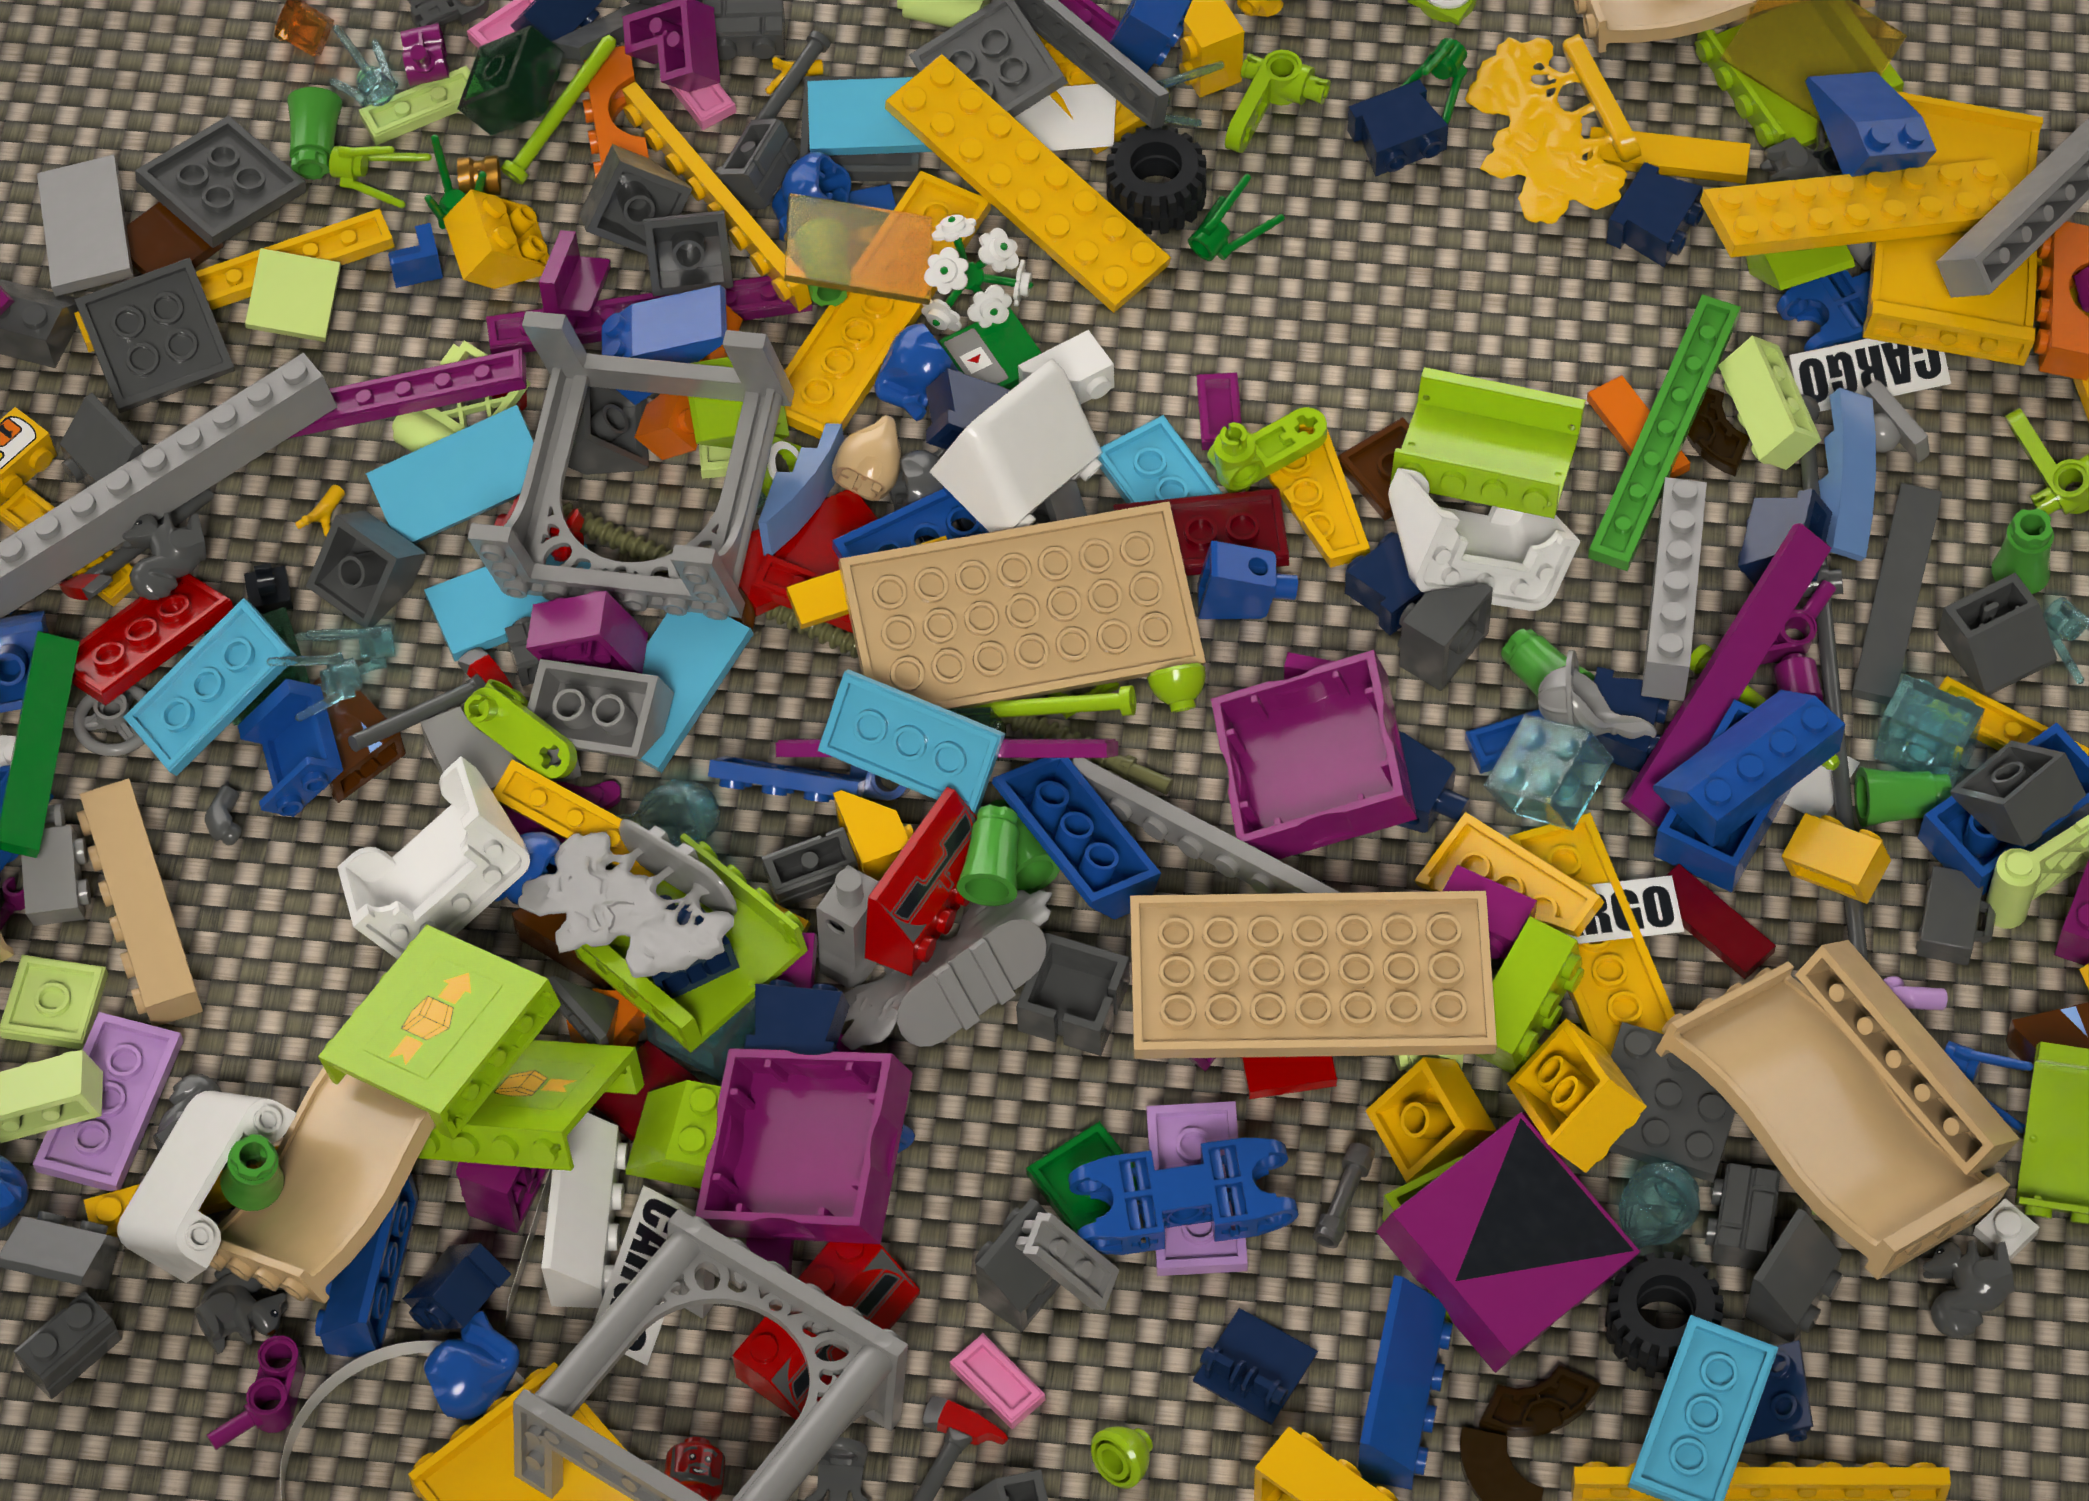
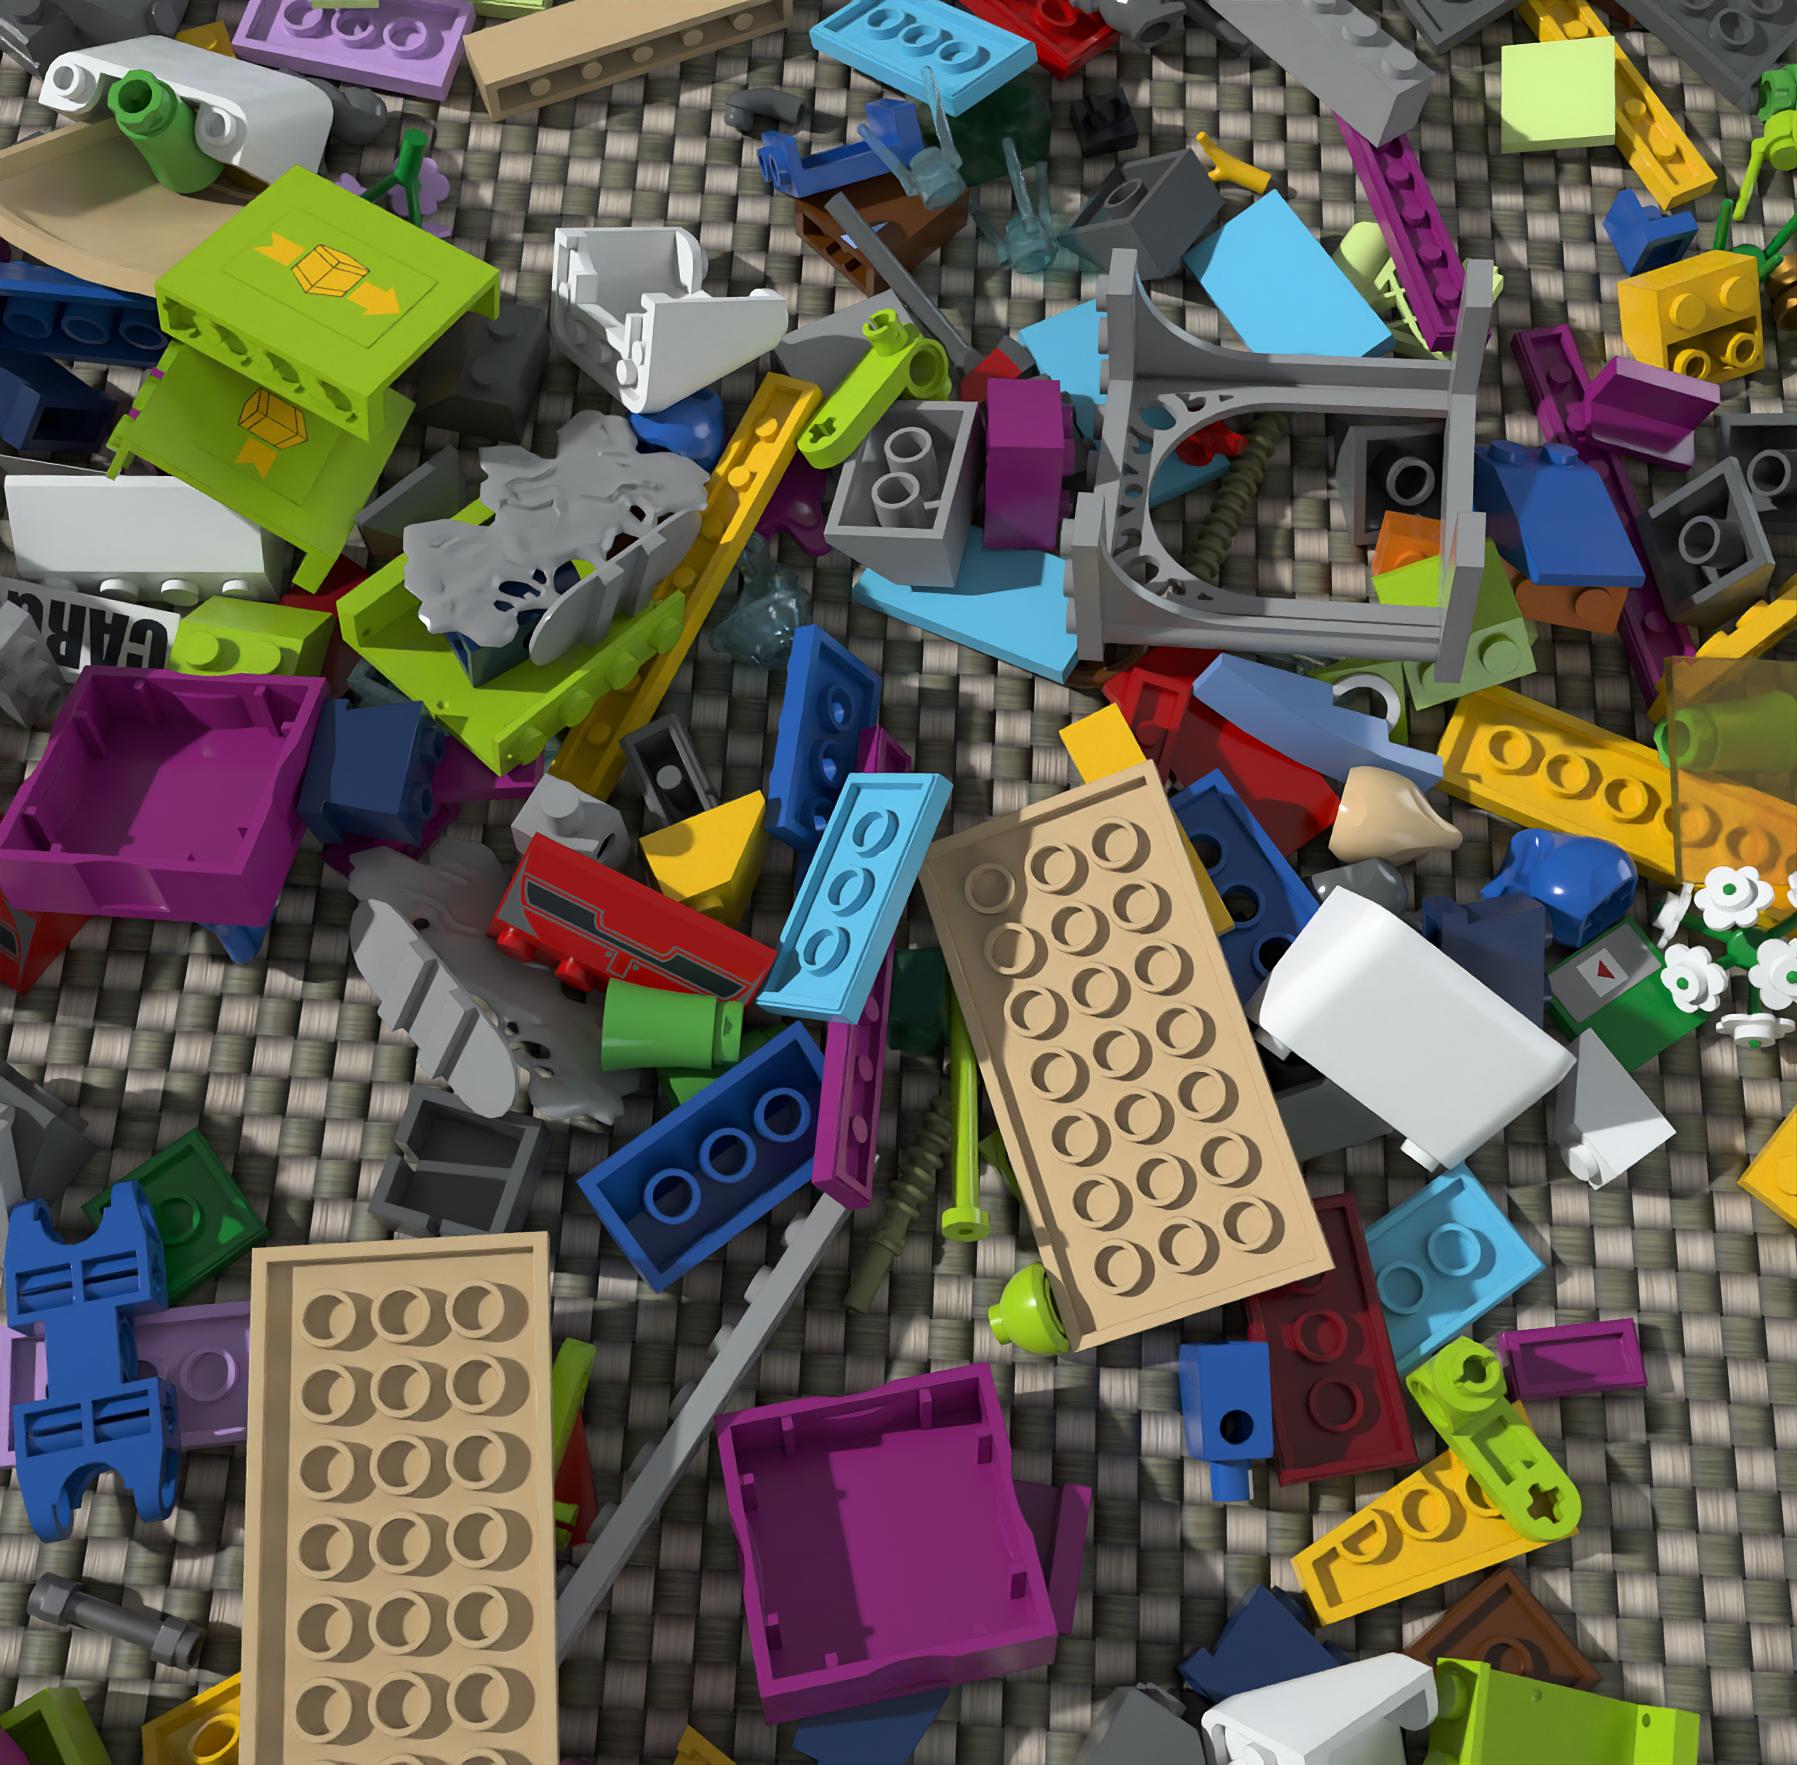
camera: 80 degrees right, 10 degrees up
none -> plant [334,129,451,238]

